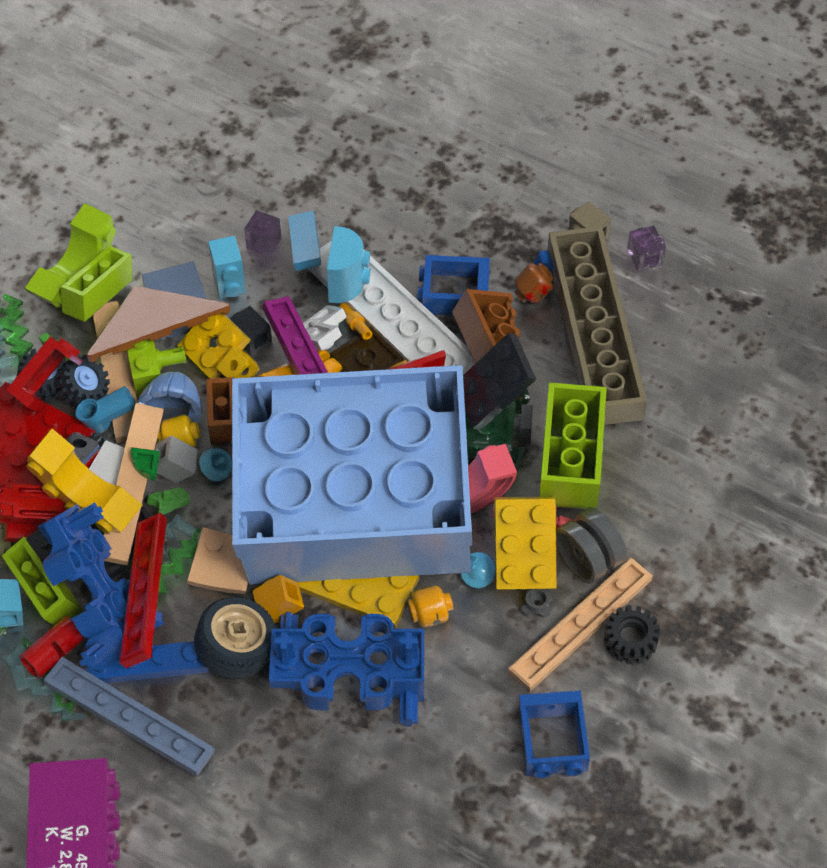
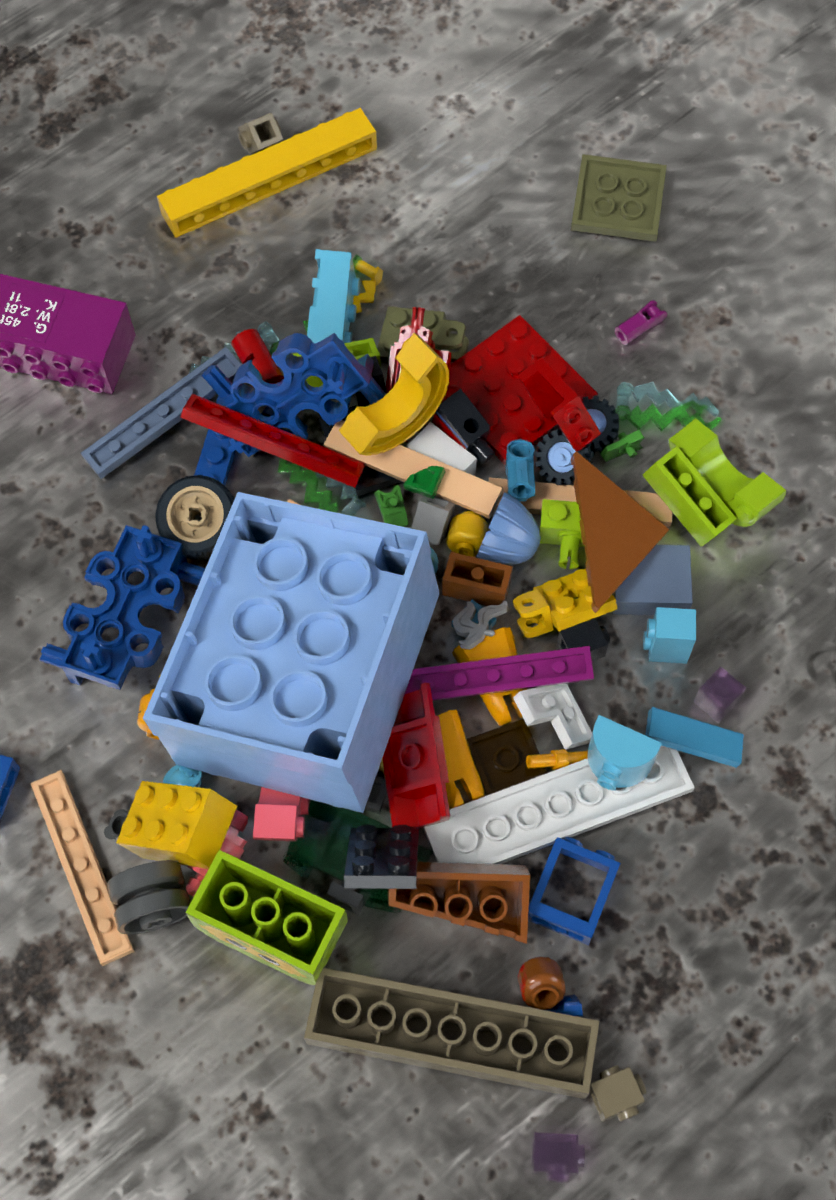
camera: 110 degrees right, 10 degrees up
black tyre [604,605,660,665] -> none

